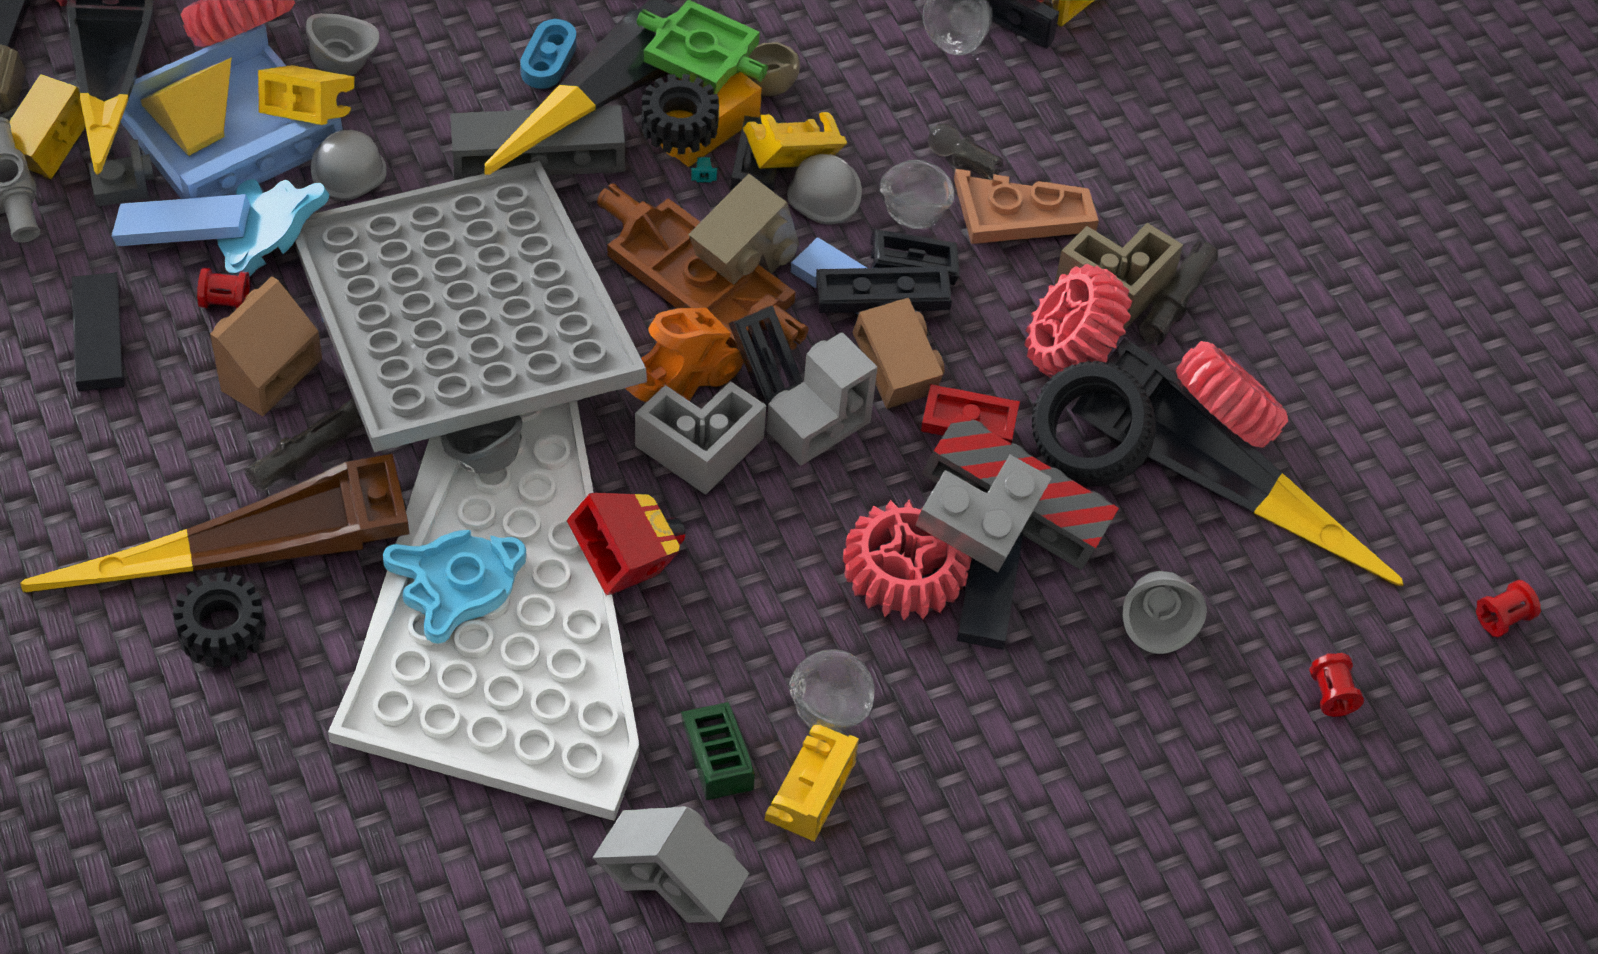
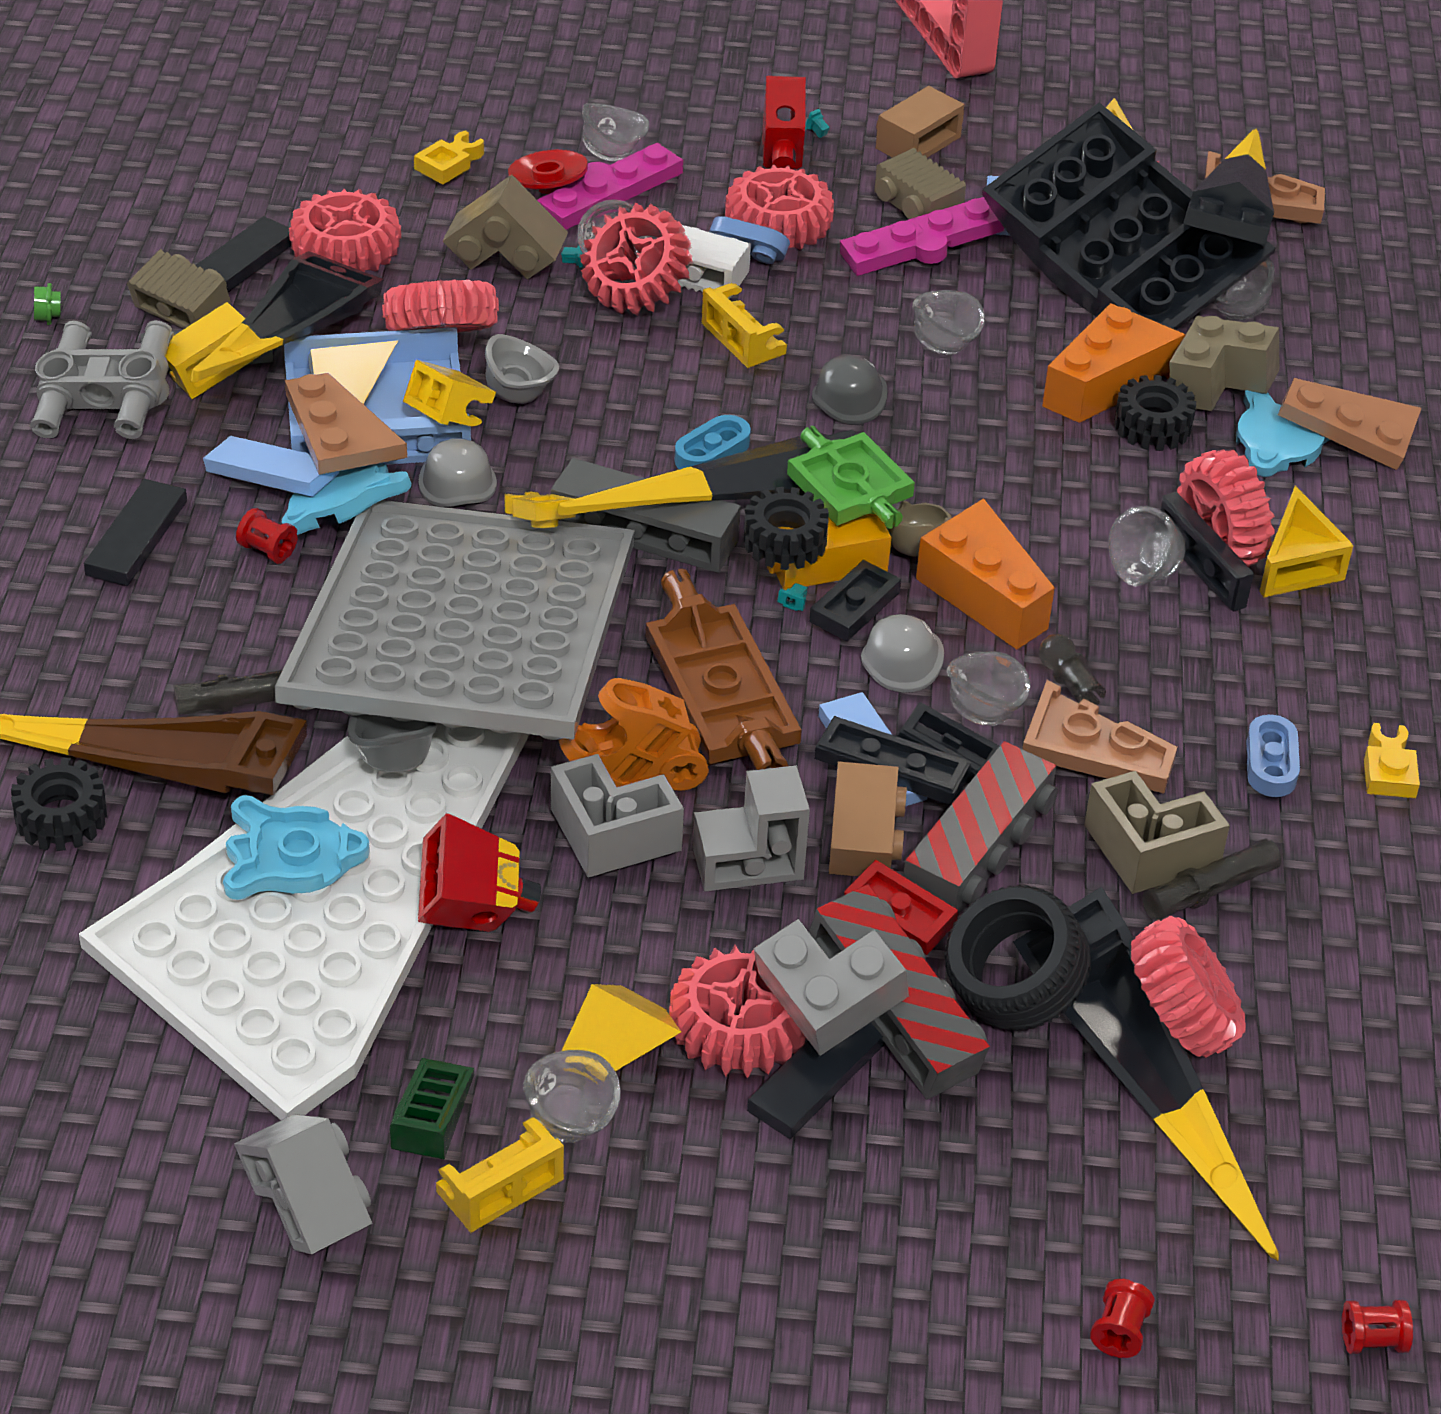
camera: 30 degrees right, 10 degrees down
dark grey bracket [88,139,154,207] -> none
medium nougat slope [210,276,322,417] -> none
dark tan brick [688,174,800,285] -> none
black tile [728,305,803,406] -> none
yellow hinge [743,112,847,169] -> none
coral gear [1024,263,1132,378] -> none
light grey helmet [1123,571,1207,654] -> none
none -> nougat wing [285,372,407,475]
none -> yellow plate [504,492,576,528]
none -> yellow slope [560,984,681,1084]
none -> dark grey brick [903,741,1058,916]
none -> orange wedge [916,498,1055,650]
none -> medium blue plate [1246,715,1300,797]
none -> yellow plate [1364,723,1420,798]

